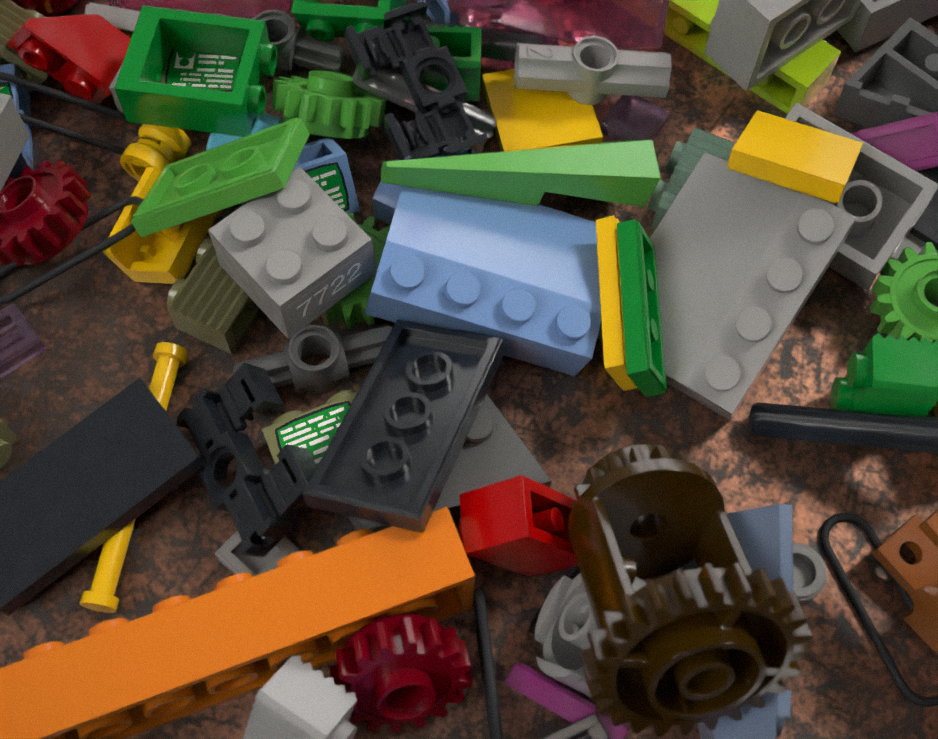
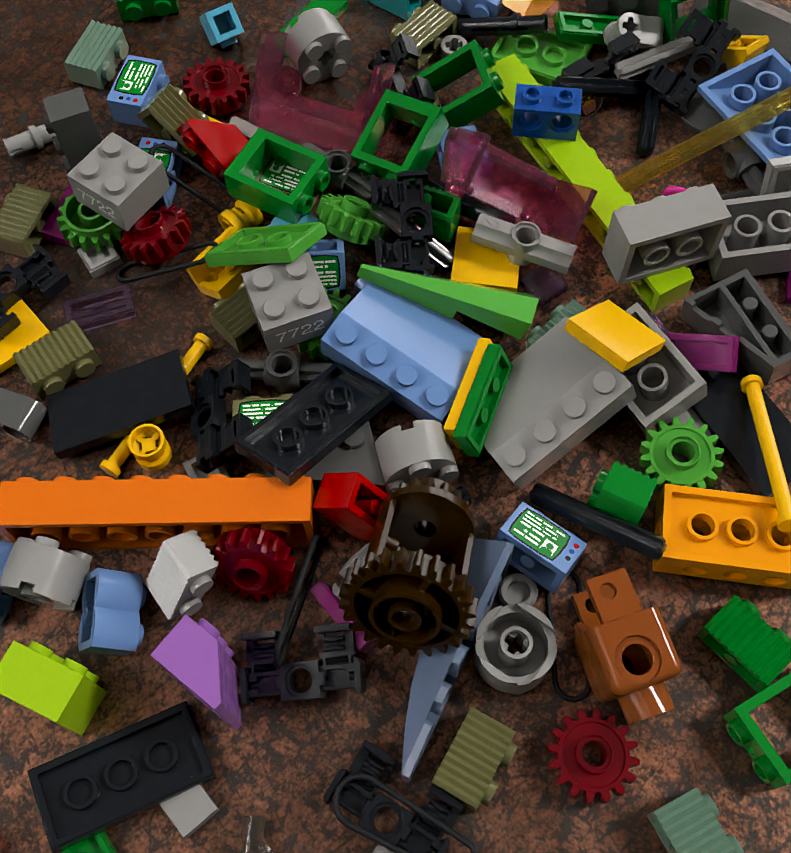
camera: 25 degrees right, 0 degrees up
none -> yellow wheel [128,424,172,471]
none -> light grey brick [375,419,460,495]
none -> light grey brick [473,603,557,695]
none -> brick [495,502,587,594]

